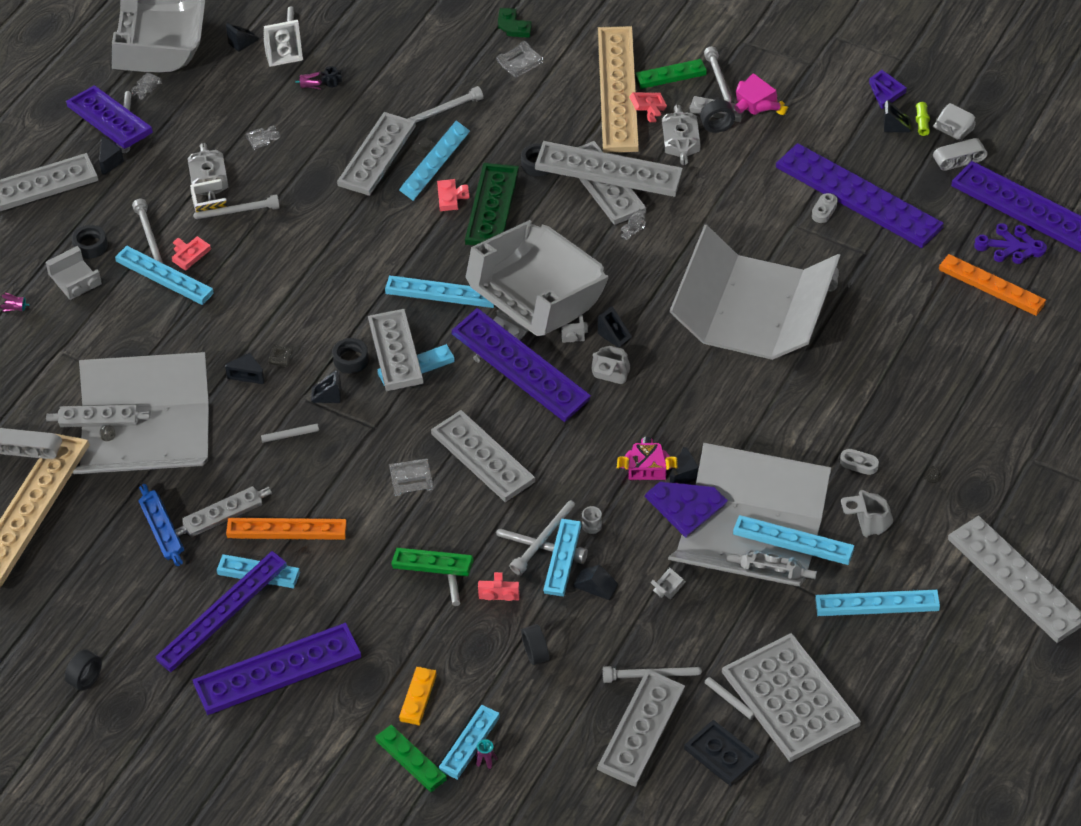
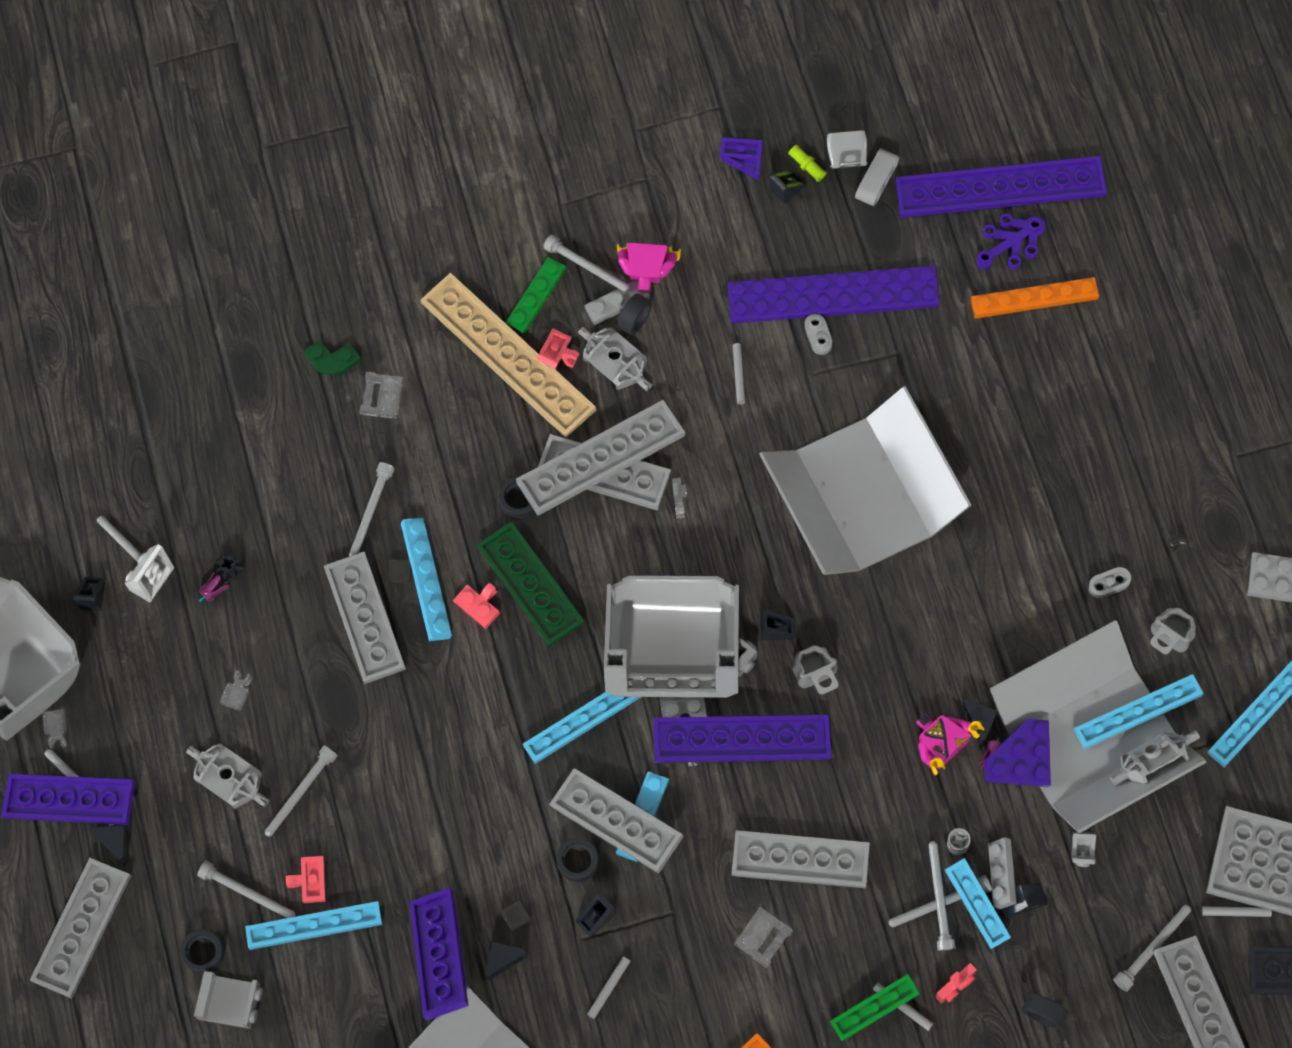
camera: 40 degrees left, 20 degrees up
white piece [190,179,227,212] -> none
none -> dark purple plate [409,887,469,1020]
none -> light grey bar [733,343,745,405]
none -> light grey plate [988,837,1016,909]

